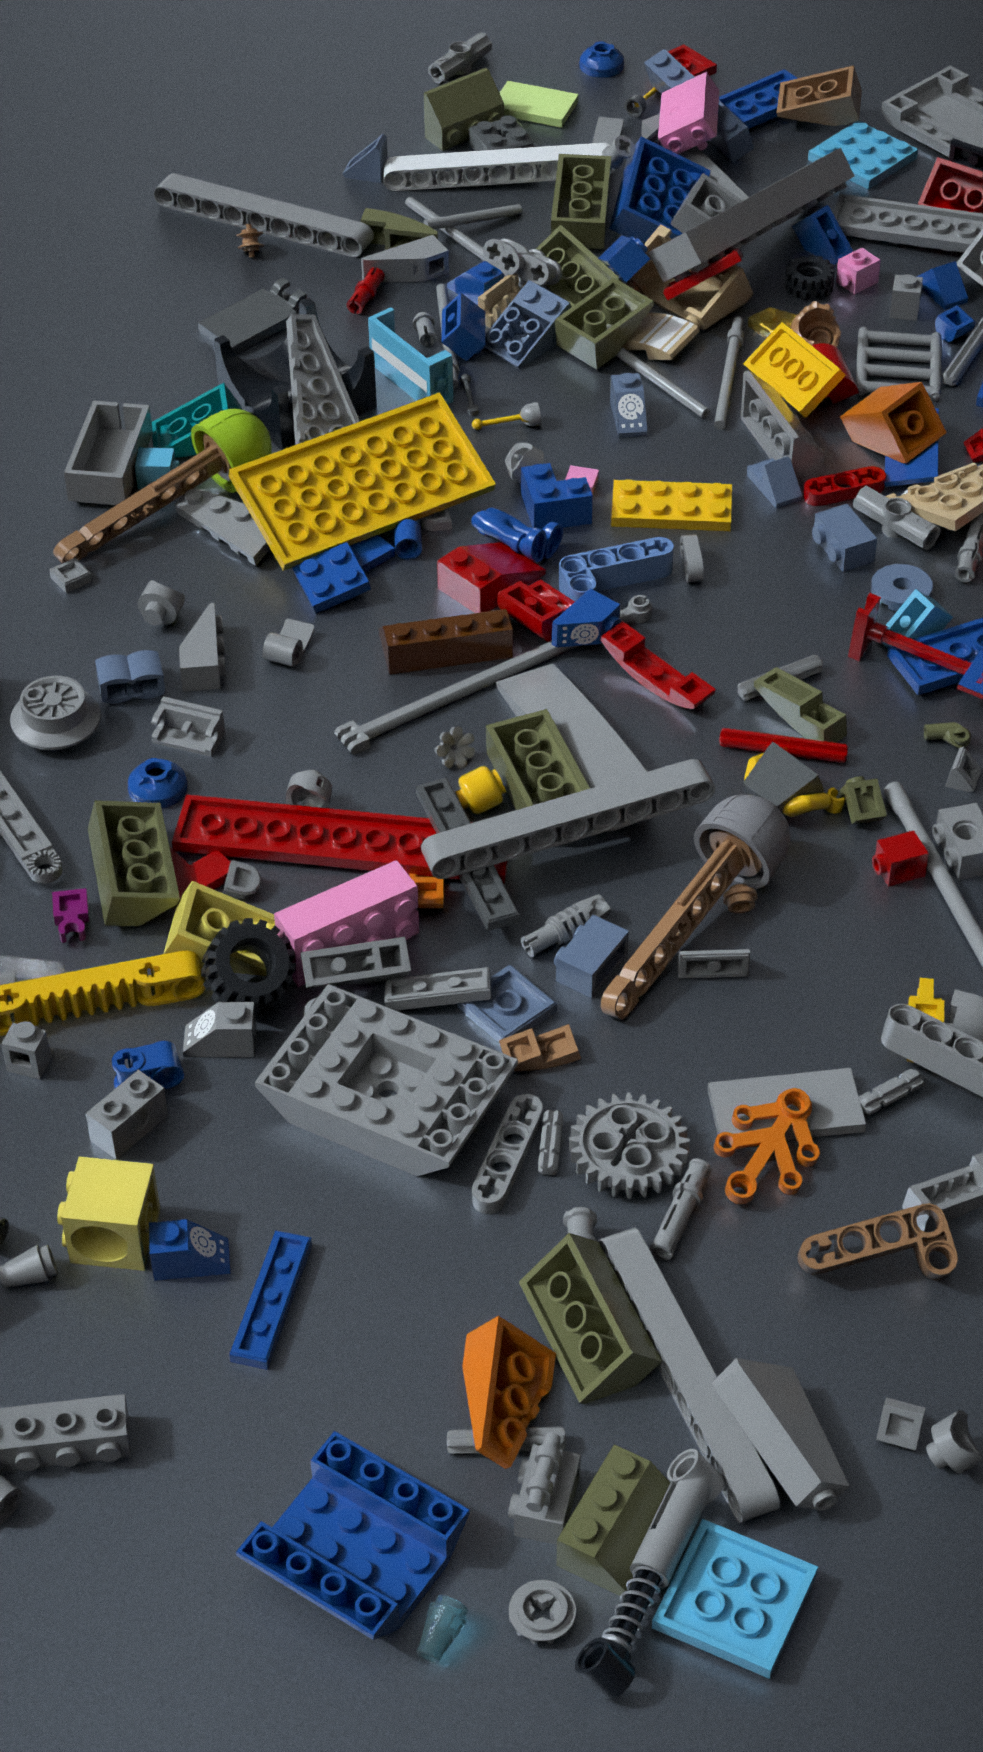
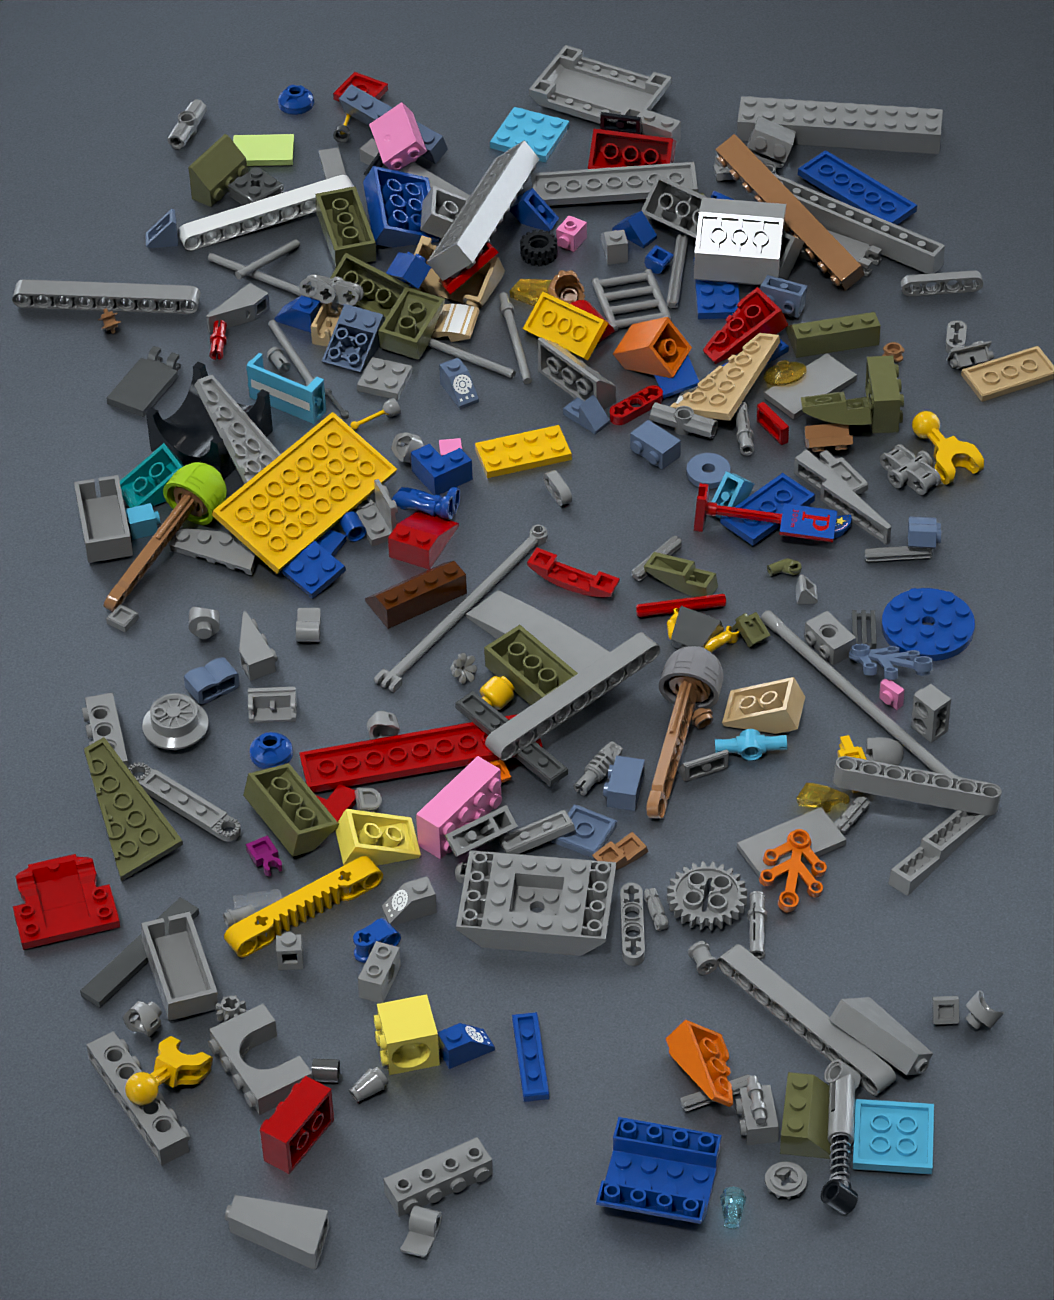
camera: 20 degrees left, 0 degrees up
black tyre [201,918,296,1013] -> none
olive slope [361,208,438,250] -> none
blue brick [441,293,486,361] -> none
red brick [497,579,575,642] -> none
olive slope [519,1233,662,1404] -> none
blue slope [552,588,621,648] -> none
medium blue beam [559,537,674,601] -> none
light grey bush [602,135,635,169] -> none
blue plate [719,69,797,129] -> none
medium nougat slope [776,65,862,126] -> none
medium nougat beam [797,1203,958,1280] -> none
red brick [872,830,929,887] -> none
none -> light grey bracket [355,479,398,546]
none -> light grey plate [357,357,413,400]
none -> medium azure pin [715,729,787,761]
none -> tan slope [722,677,805,734]
none -> clear yellow slope [796,783,850,813]

